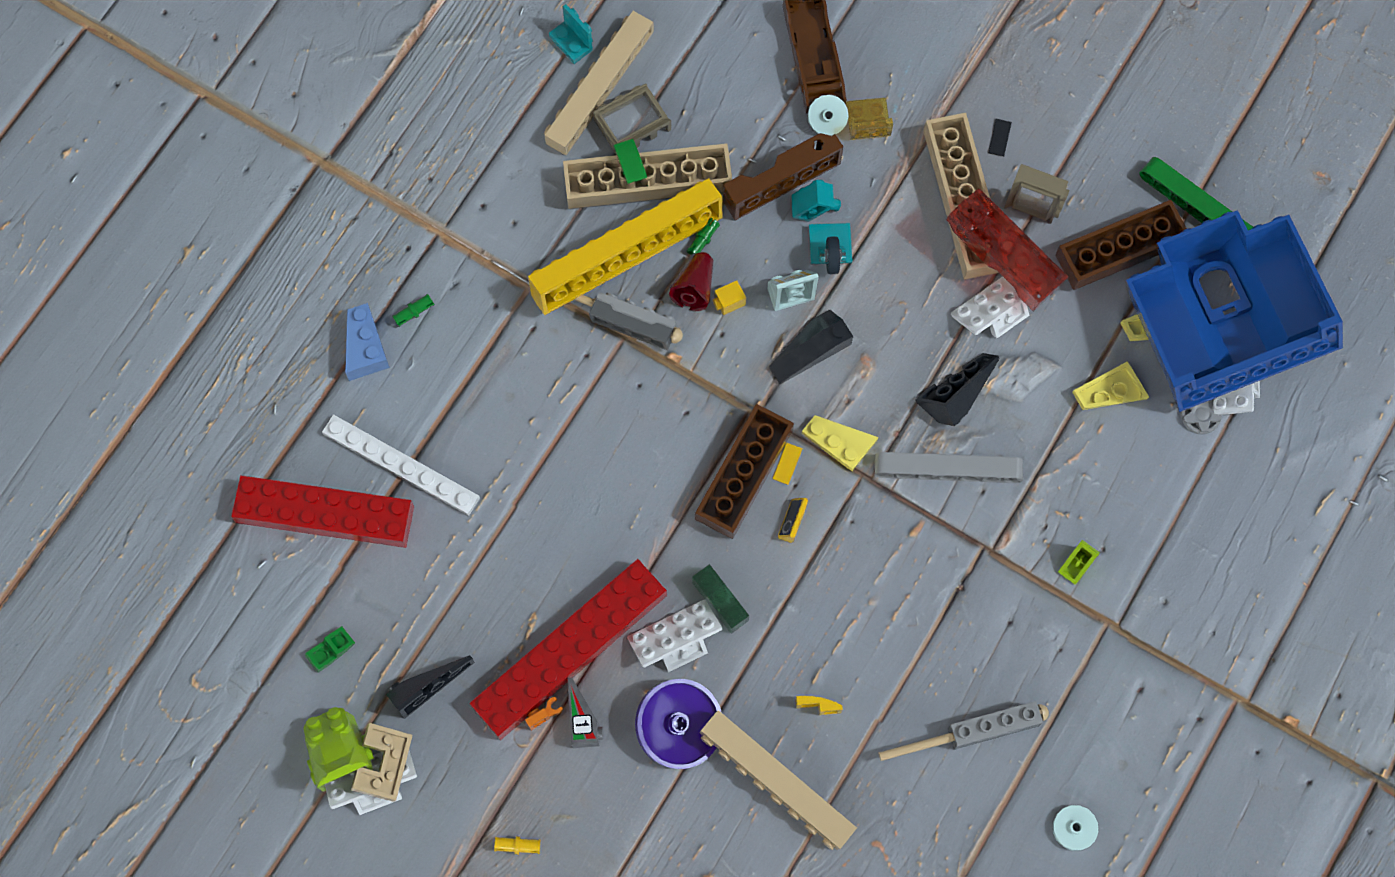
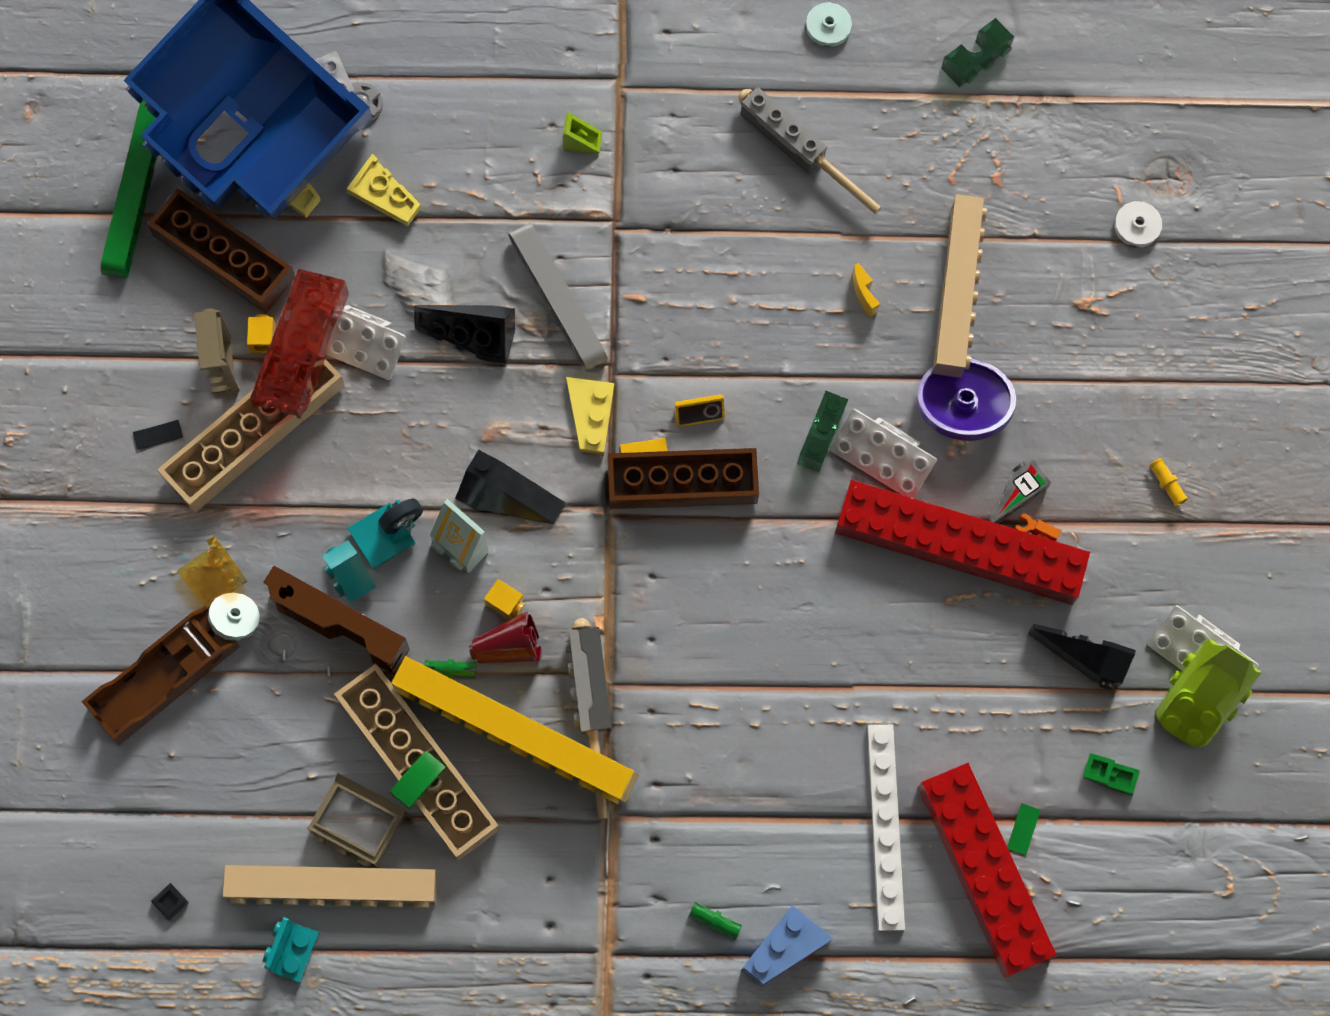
camera: 125 degrees left, 0 degrees up
tan plate [351,723,413,802] -> none
none -> yellow brick [247,314,276,353]
none -> green sticker [1007,803,1041,855]

